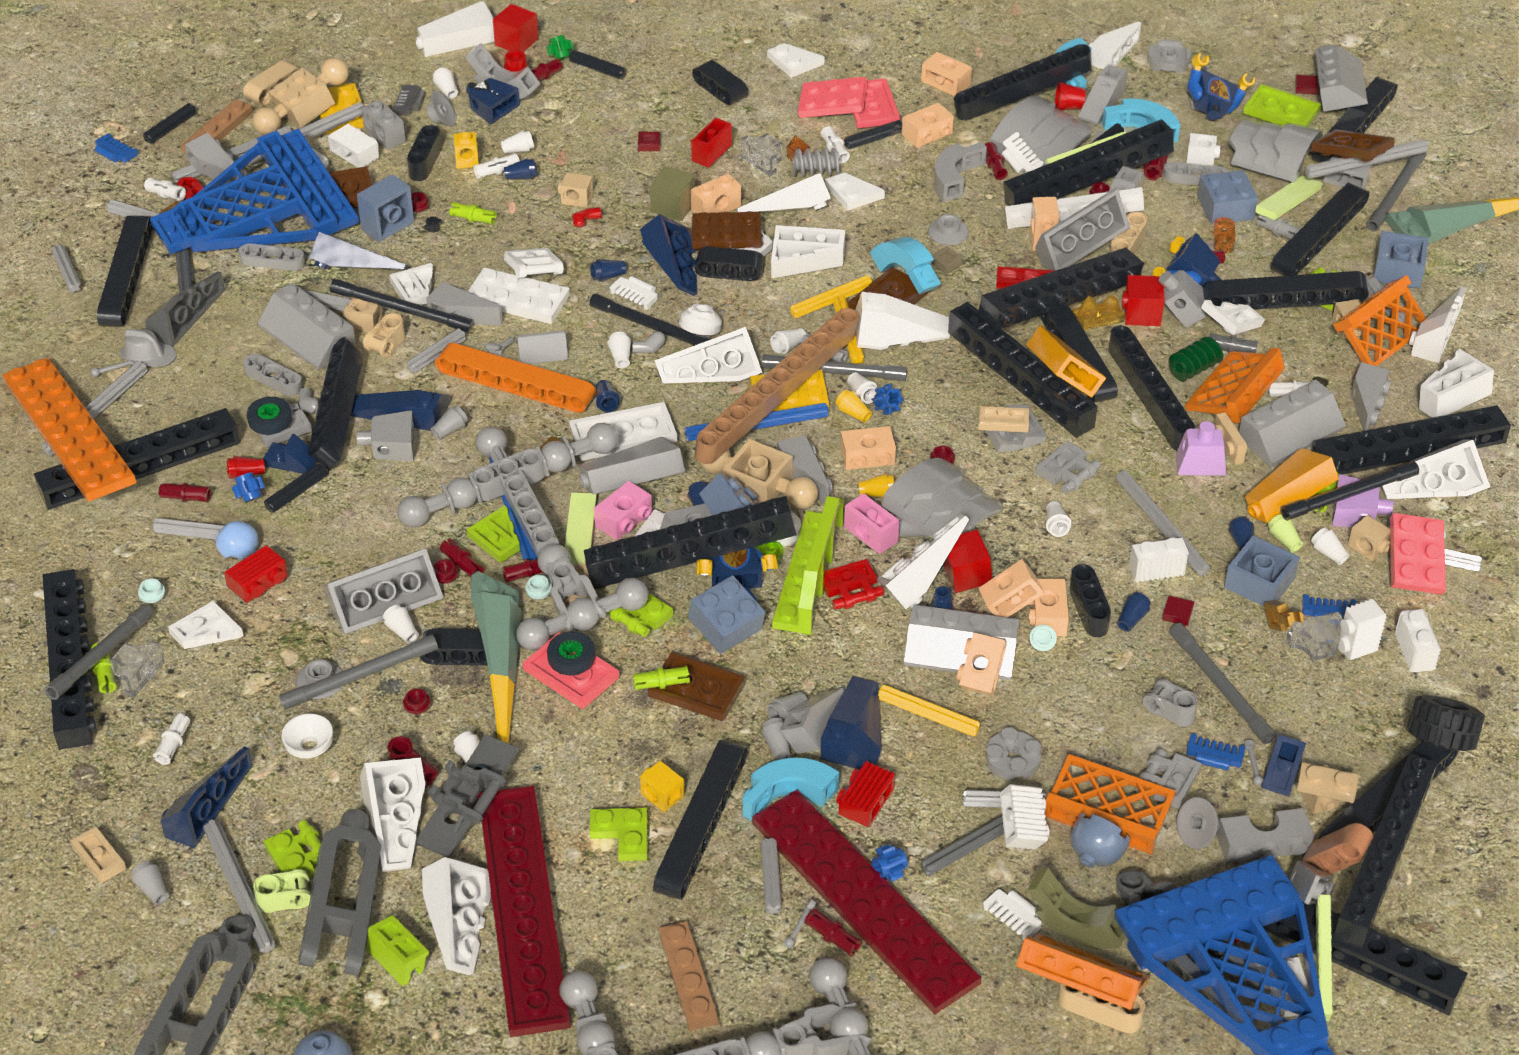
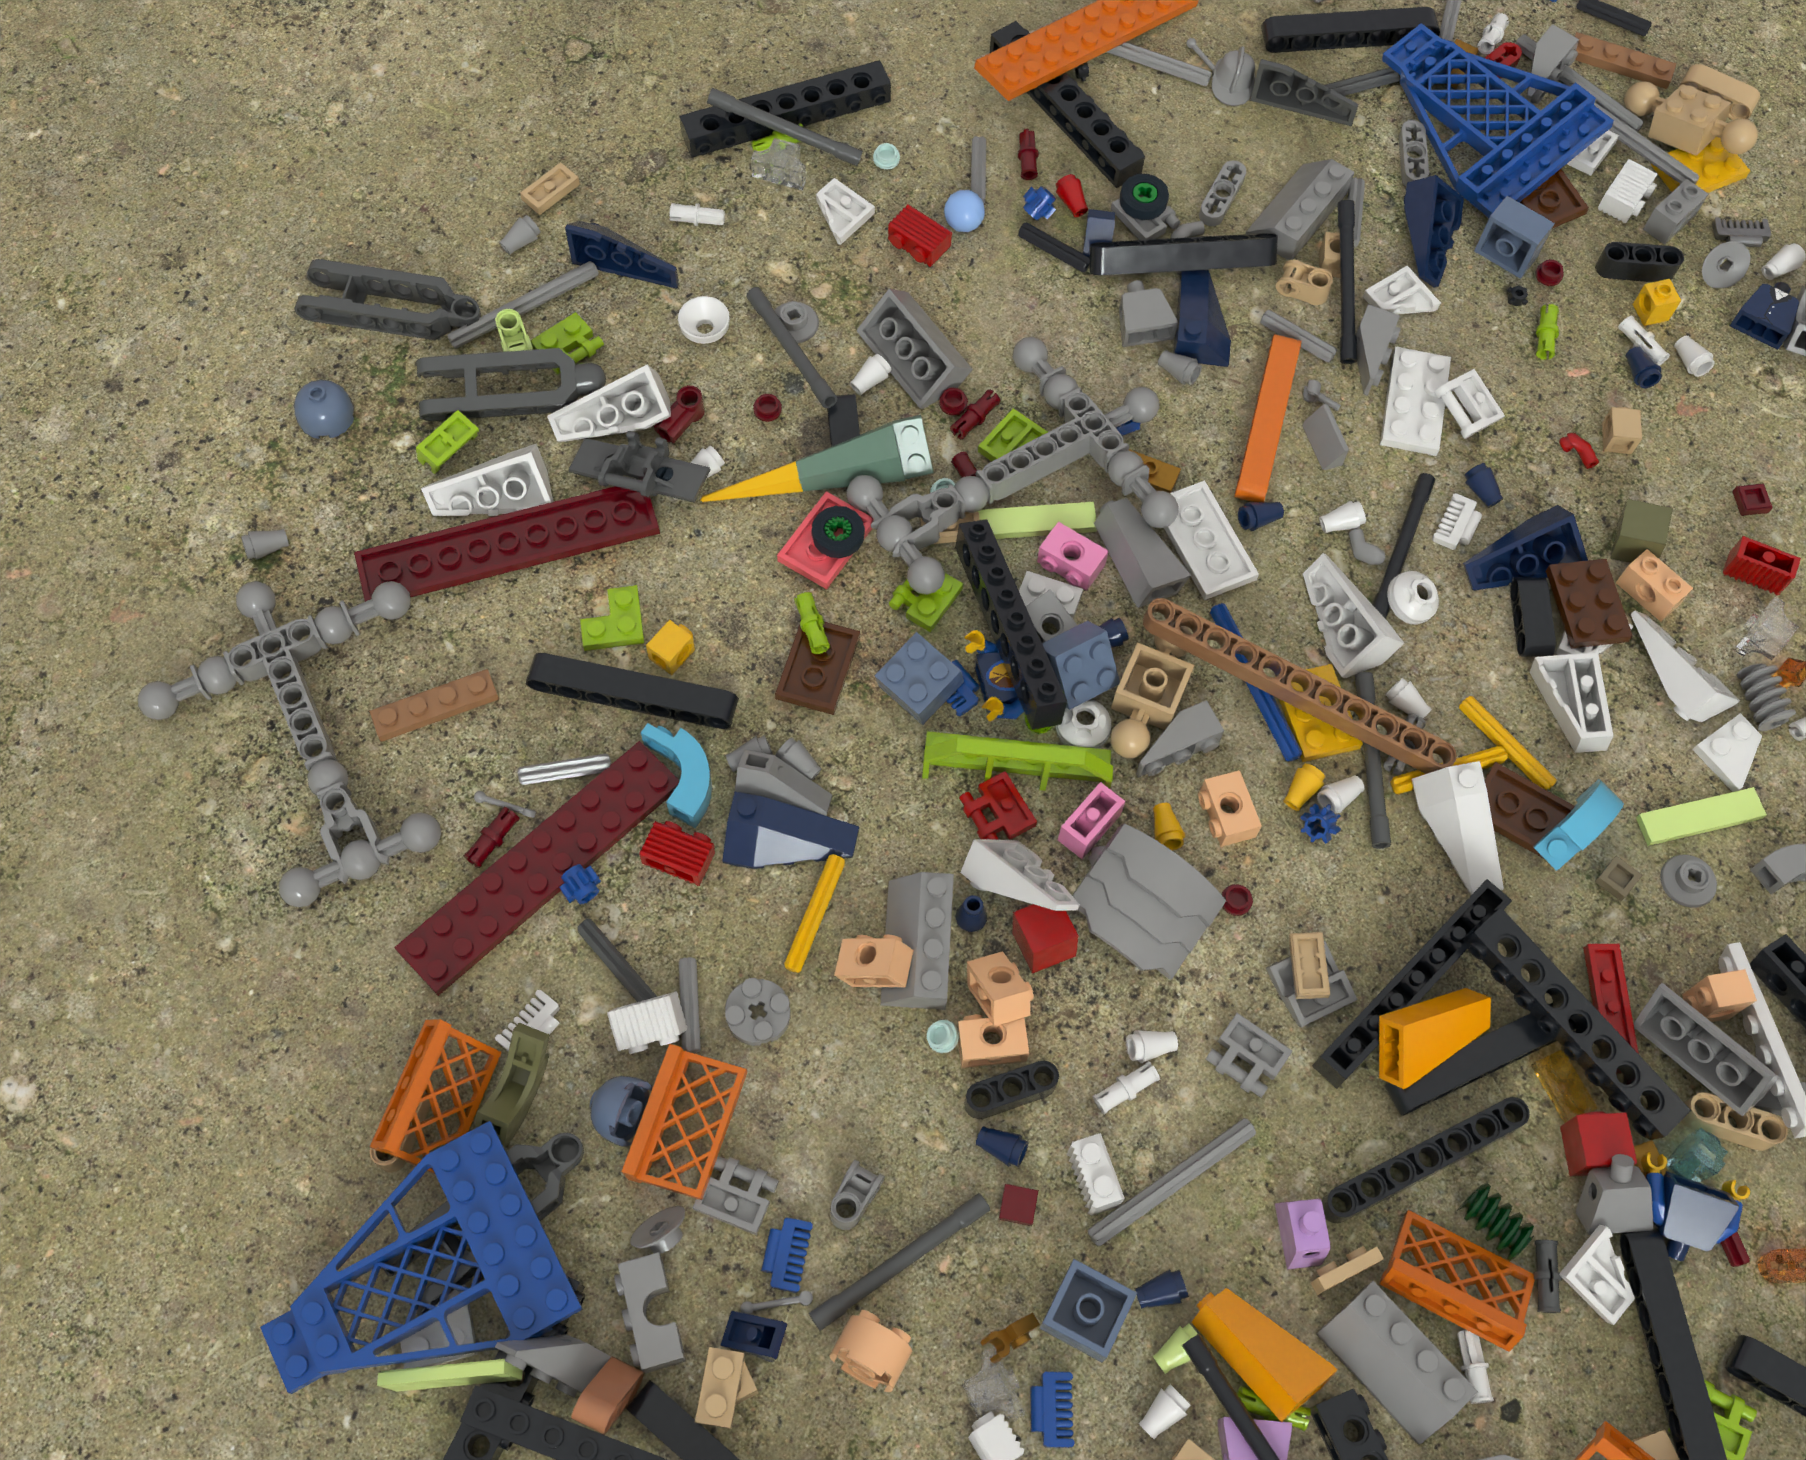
camera: 80 degrees right, 20 degrees up
none -> light nougat brick [830,1310,912,1392]
none -> white pin [1093,1061,1160,1114]
none -> yellowish green tile [1636,787,1767,846]
none -> clear light blue arch [1667,1128,1728,1183]

